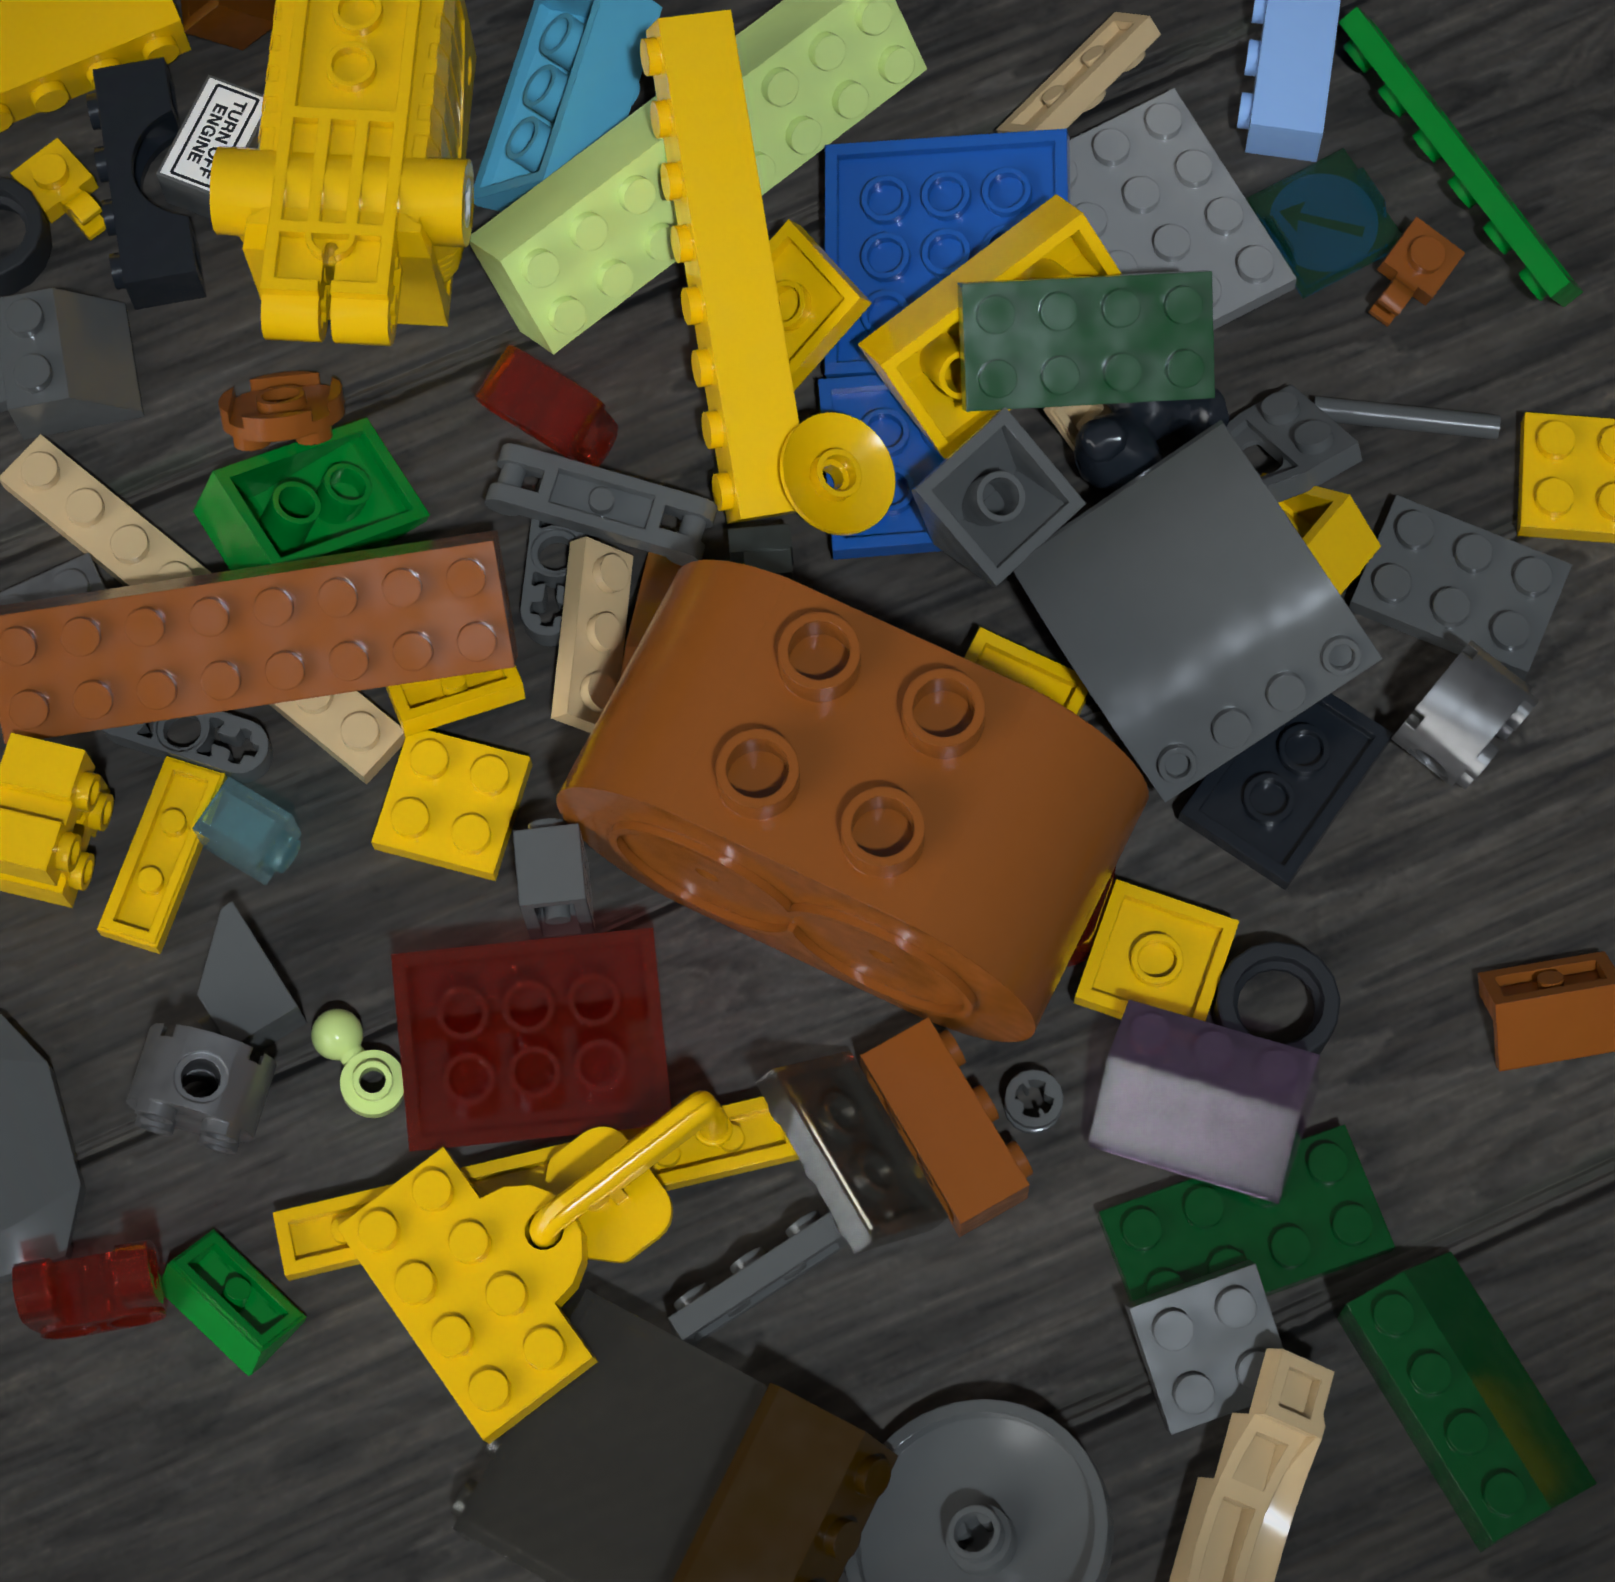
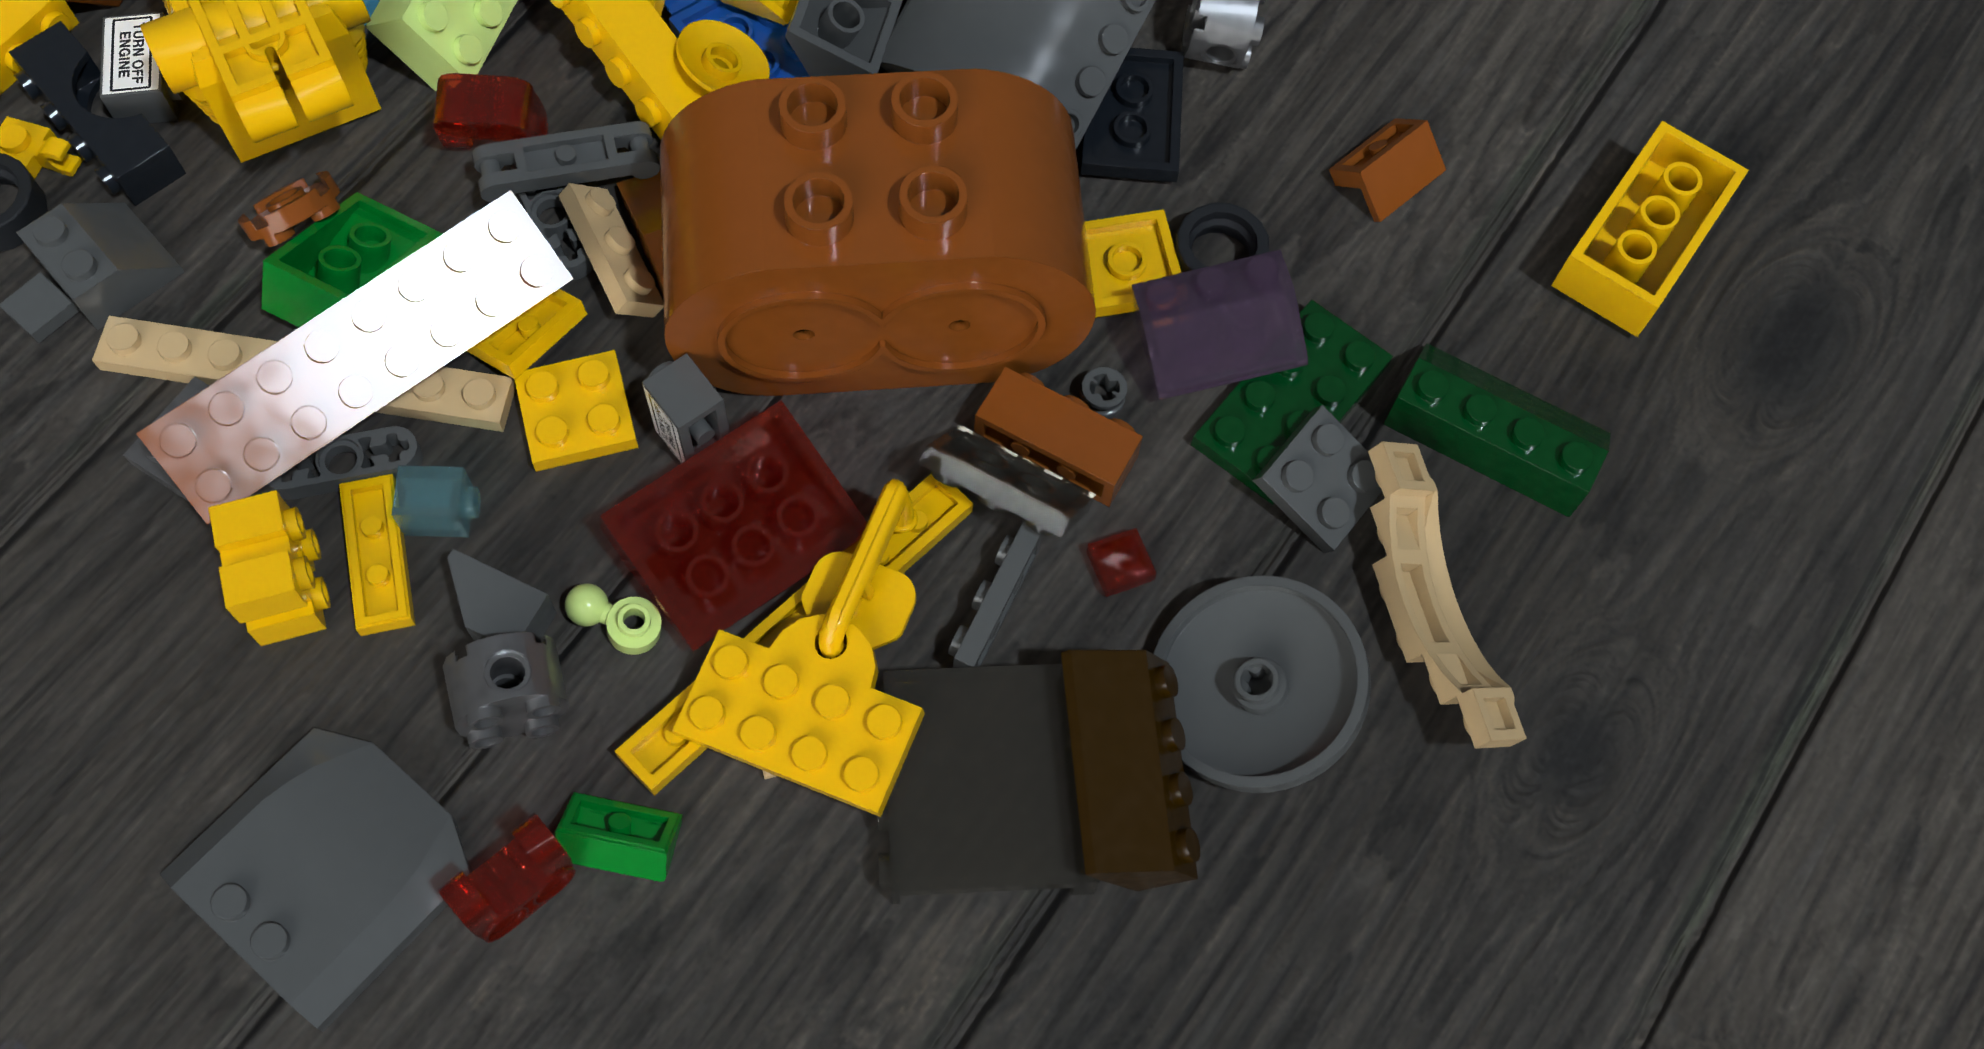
camera: 40 degrees left, 5 degrees down
none -> clear red tile [1086,528,1157,597]

